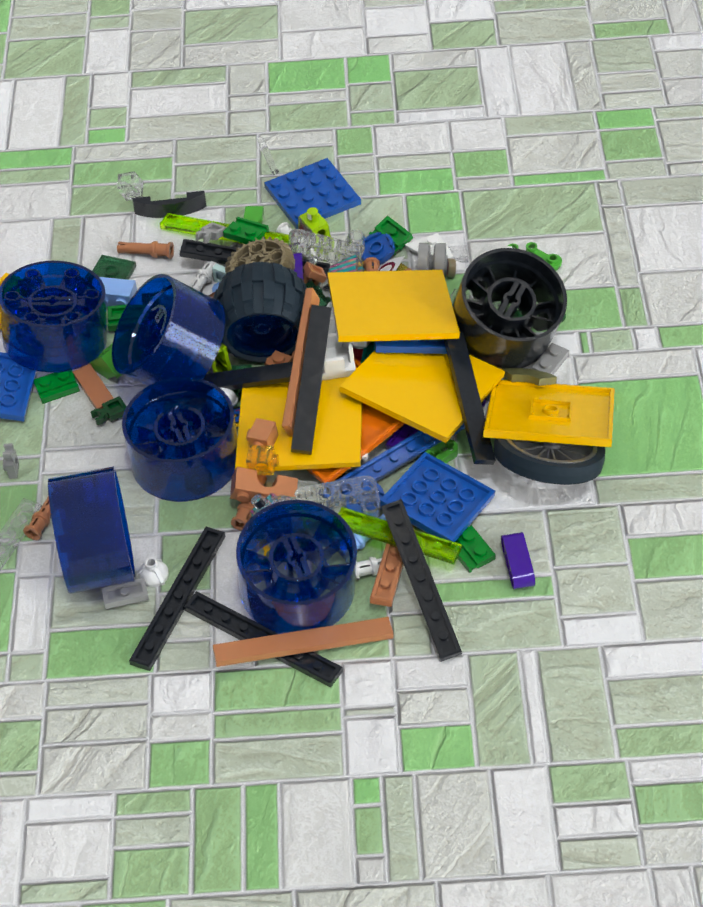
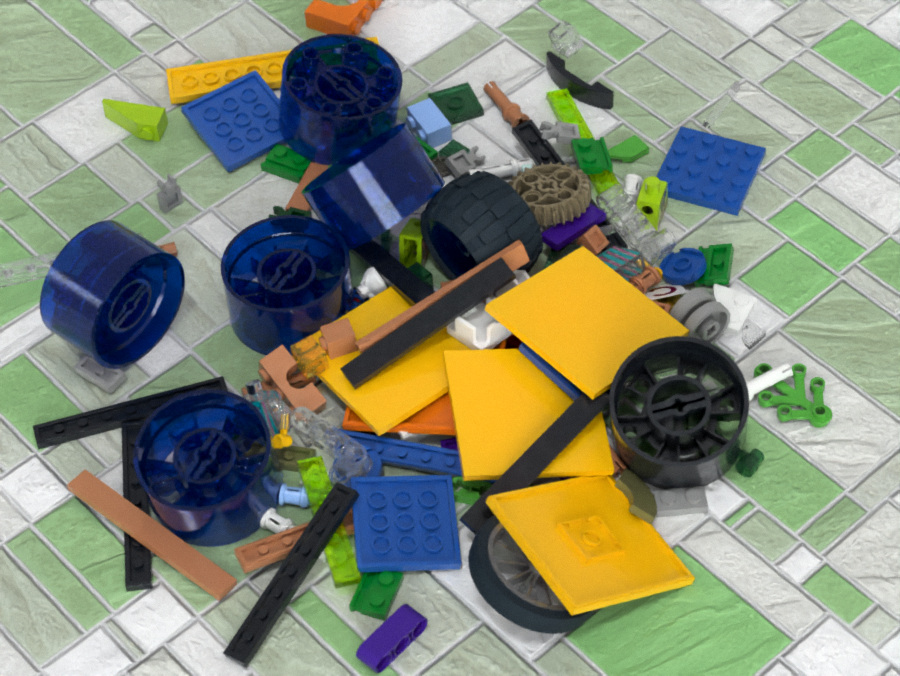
camera: 50 degrees right, 0 degrees up
white piece [137,557,169,587] -> none
dark tan tile [446,258,456,277] -> none

